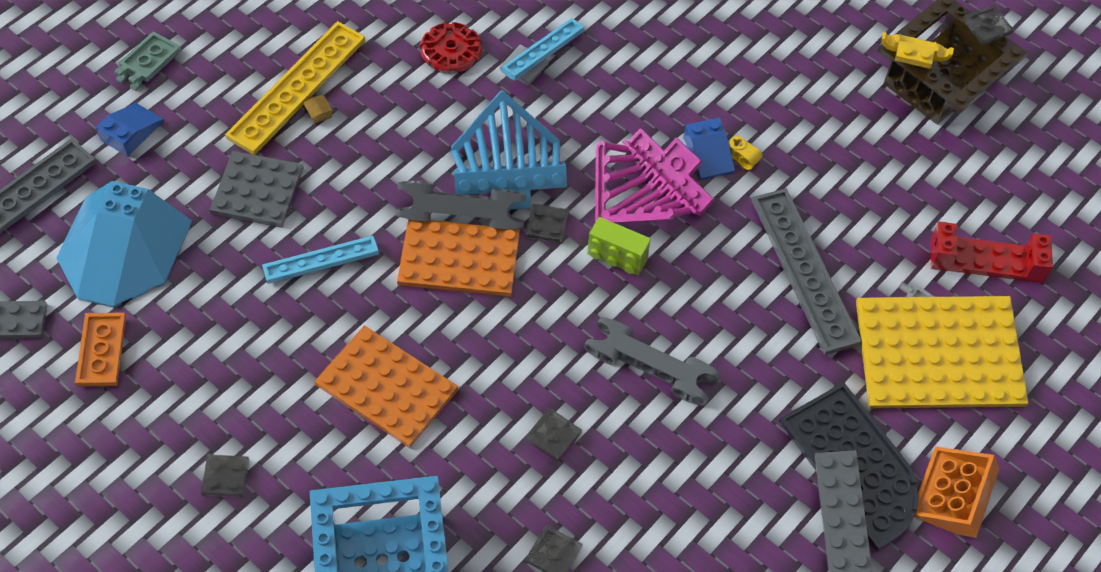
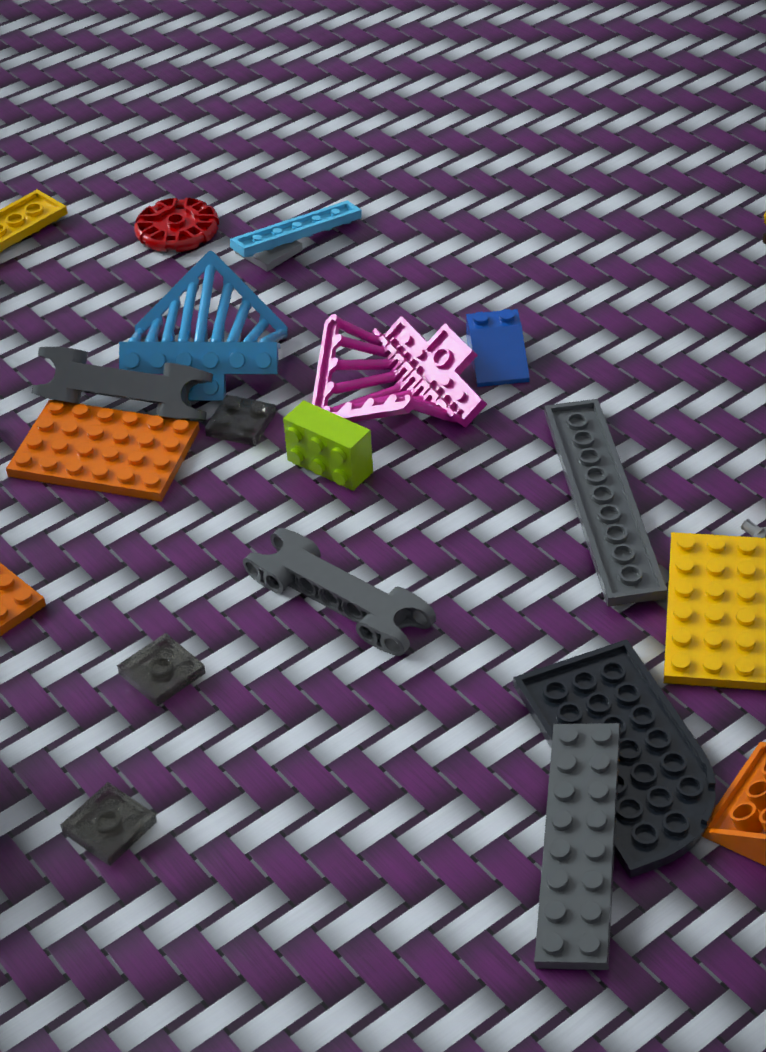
camera: 15 degrees right, 15 degrees down
yellow piece [729,136,763,170] -> none

